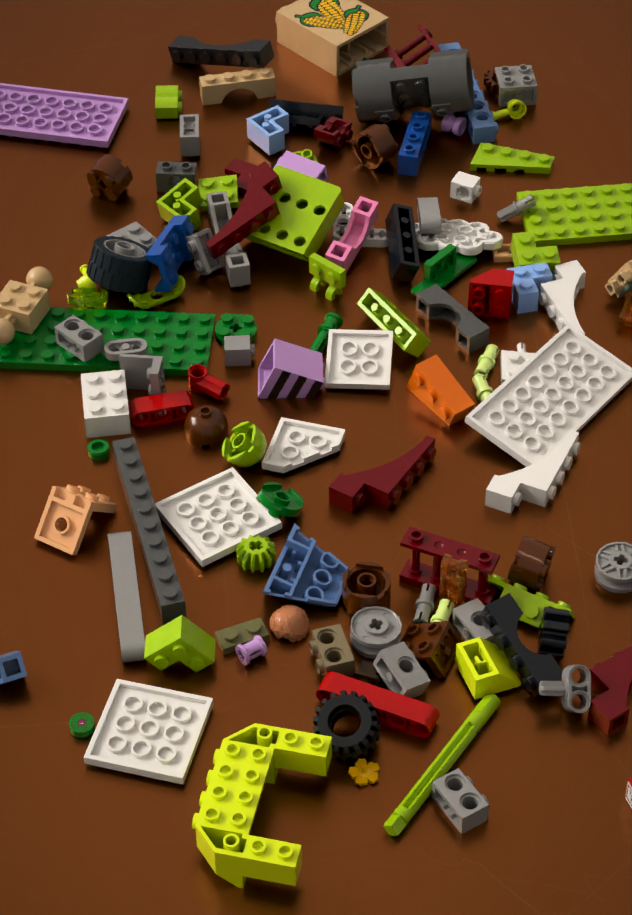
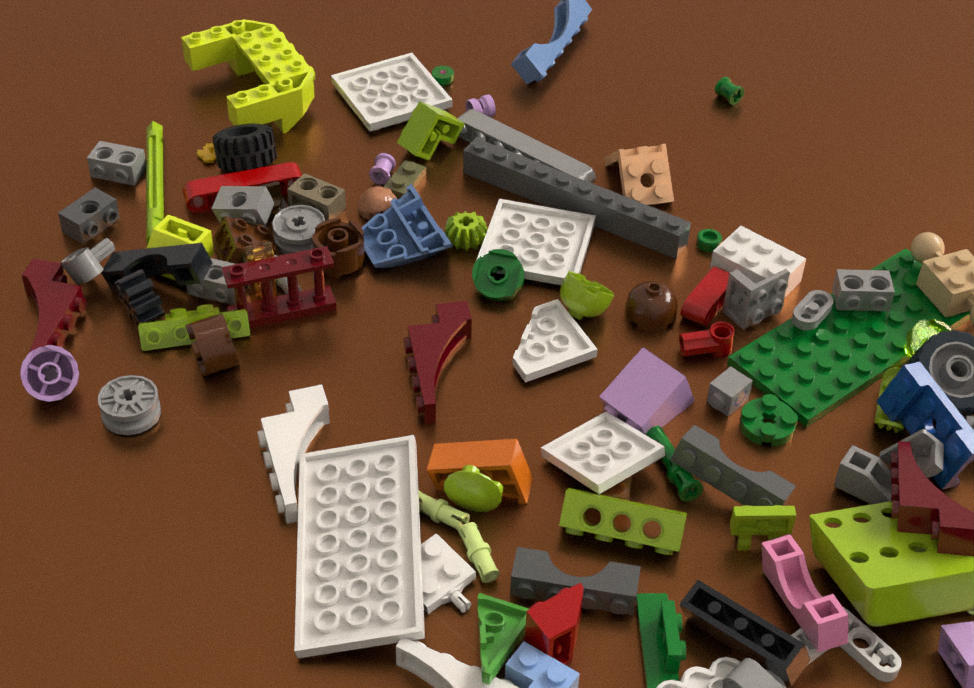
camera: 135 degrees right, 0 degrees up
none -> dark grey brick [58,188,120,244]
none -> lime dish [444,465,504,512]
none -> lavender wheel [465,94,496,117]
none -> bright green wing [477,593,529,685]
none -> dark grey arch [670,425,796,506]

